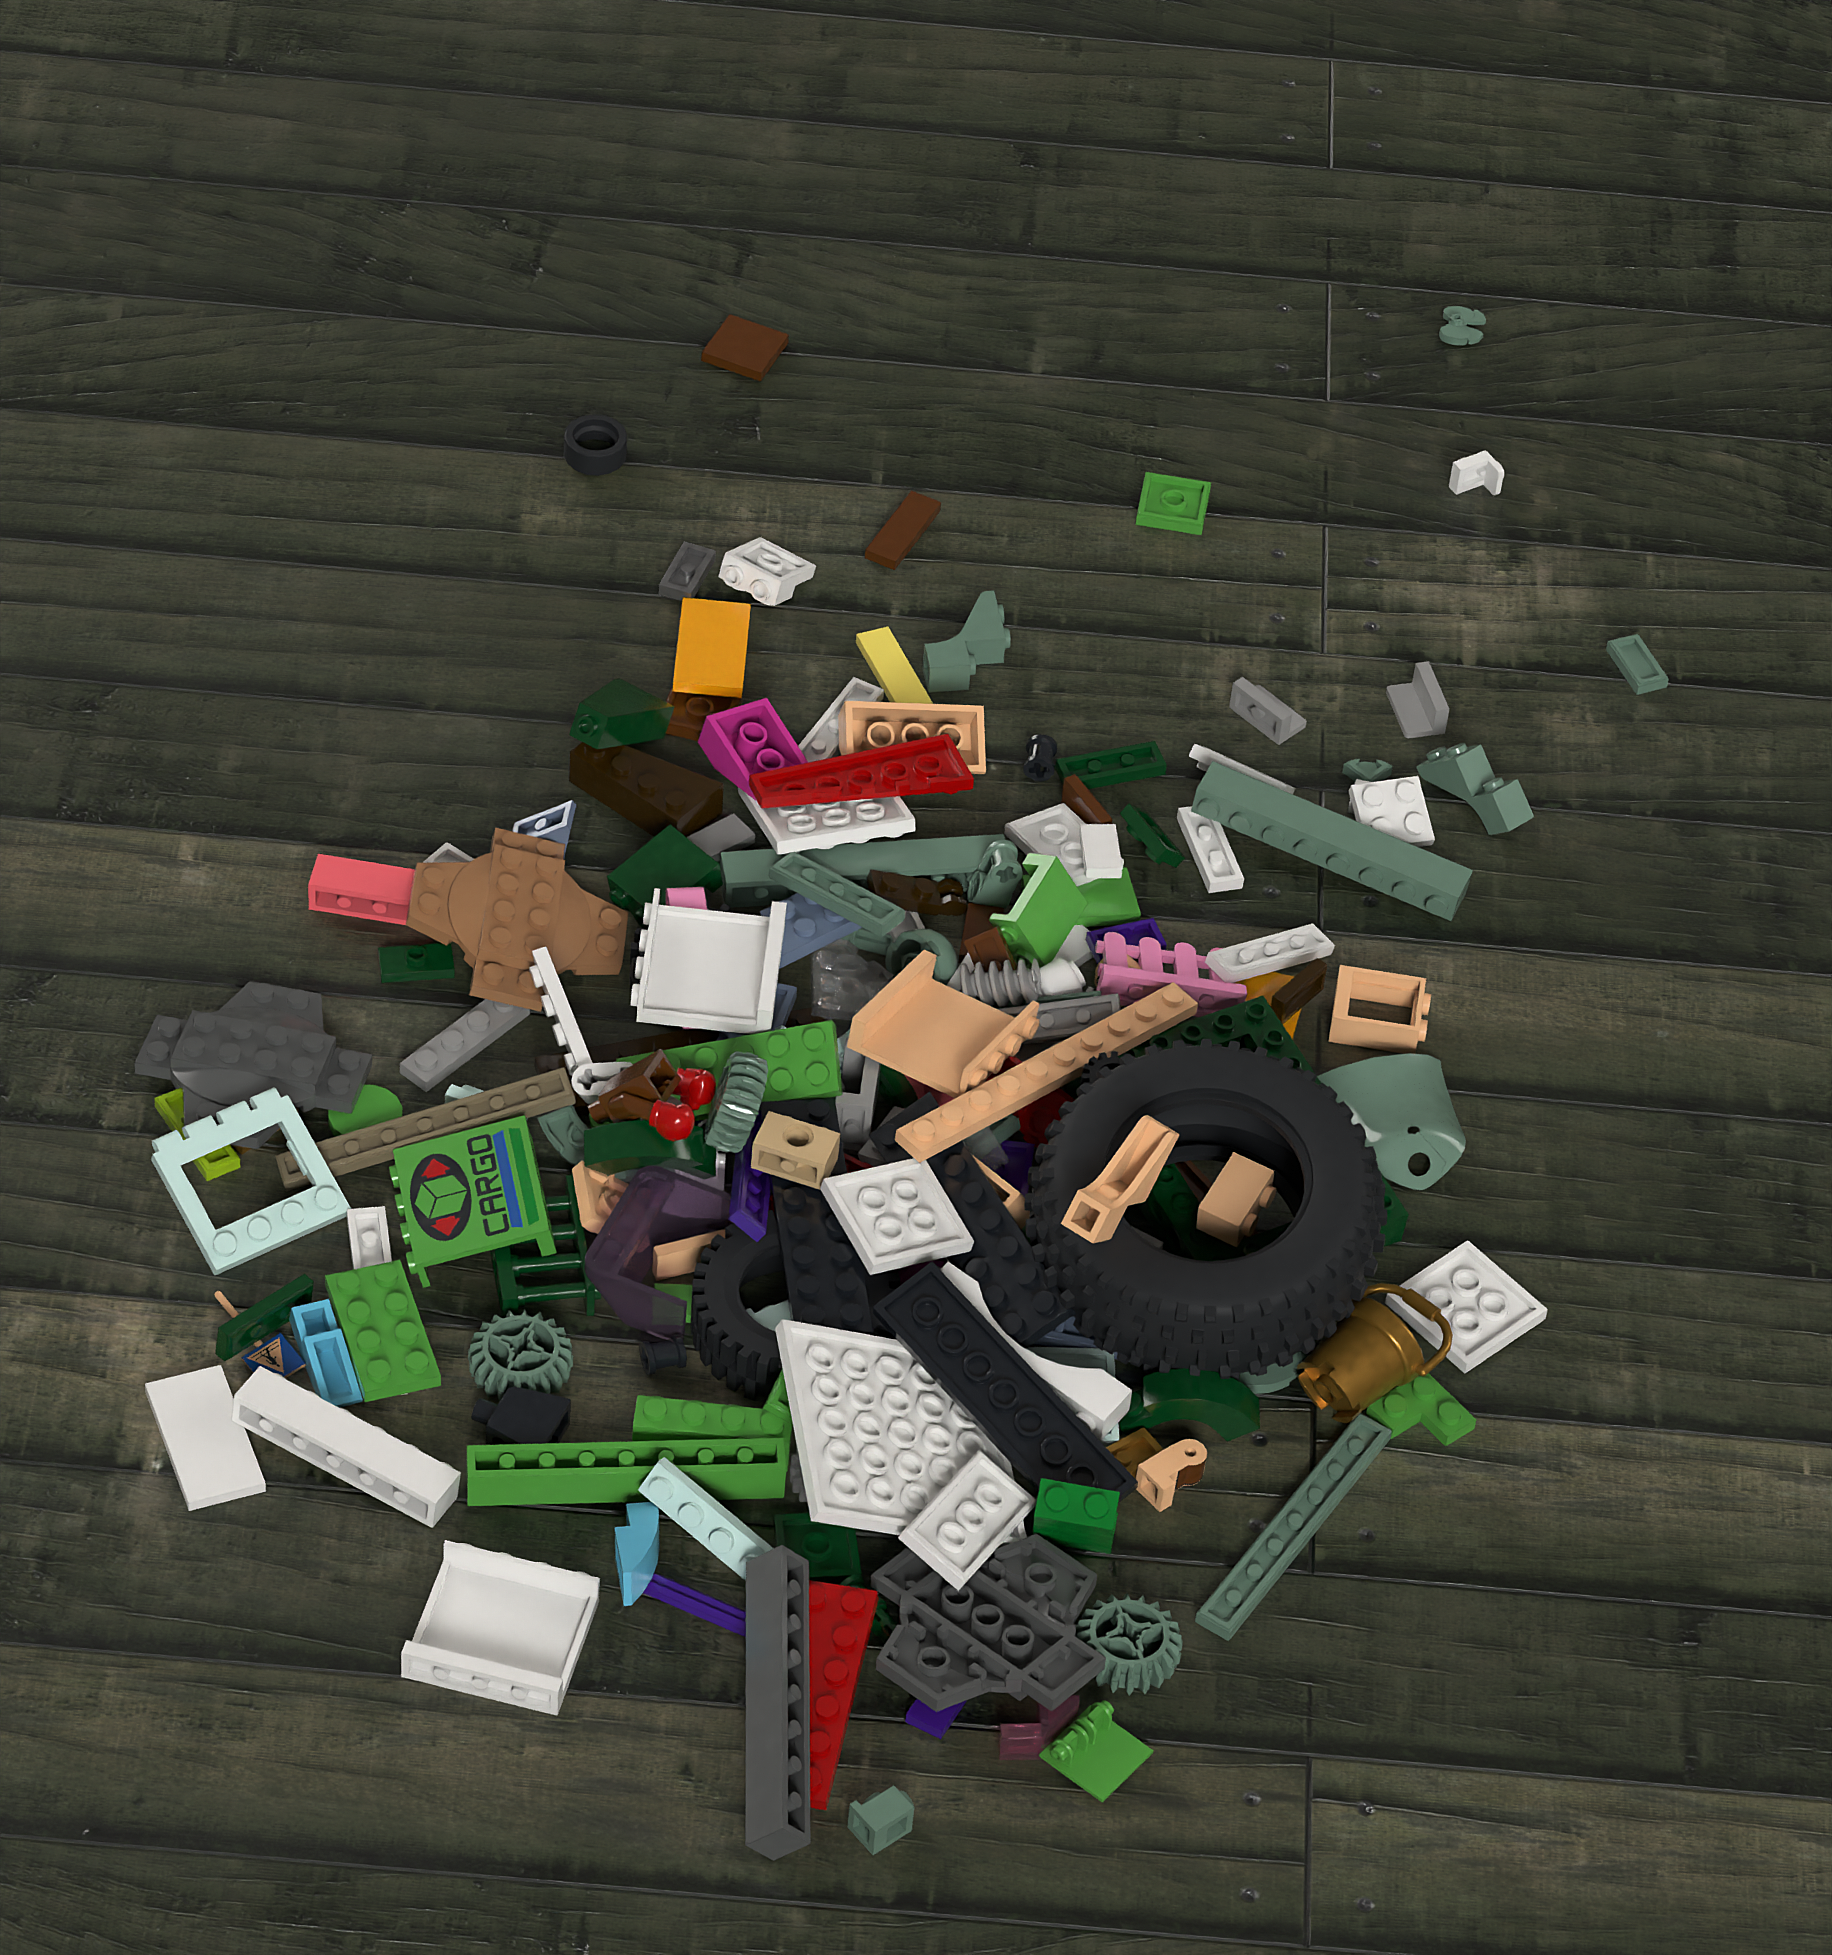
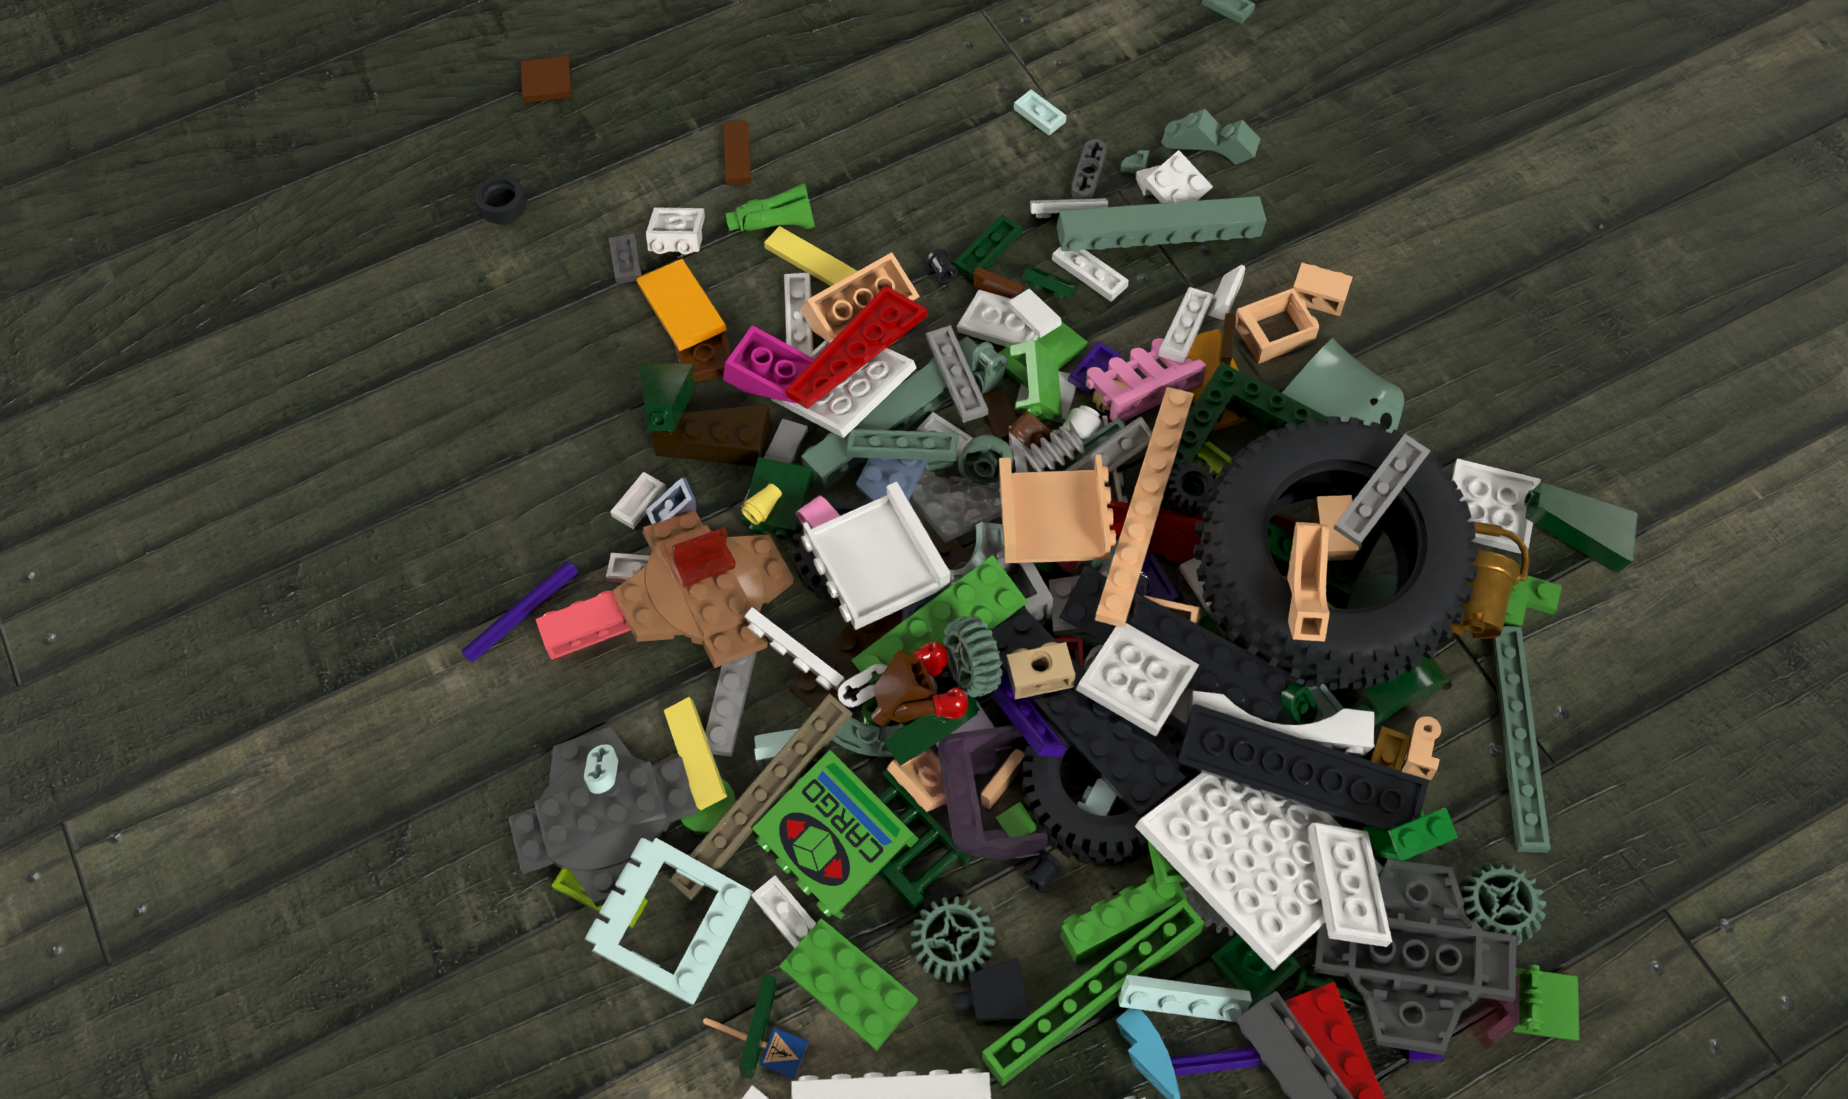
camera: 25 degrees left, 15 degrees up
medium azure slope [289,1299,363,1407] -> none
dark green plate [378,943,455,983] -> none
dark brown hinge [866,870,968,917] -> none
sand green arch [922,591,1011,693] -> none
bright green tile [1136,472,1211,535] -> none
light grey panel [1229,677,1307,745] -> none
light grey panel [1386,661,1449,738] -> none
none -> dark purple axle [461,561,578,663]
none -> light aqua beam [584,744,618,794]
none -> white tile [610,472,667,529]
none -> light yellow tile [664,697,727,810]
none -> clear red panel [671,528,736,587]
none -> bright green piece [726,183,815,232]
none -> light yellow cone [741,483,782,525]
none -> light grey tile [926,325,988,423]
none -> light aqua plate [1014,90,1066,135]
none -> dark grey beam [1071,139,1107,199]
none -> white slope [1207,265,1246,320]
none -> dark green plate [1280,682,1318,725]
none -> light nougat brick [1293,263,1352,316]
none -> light grey plate [1333,434,1430,546]
none -> dark green slope [1524,482,1637,573]

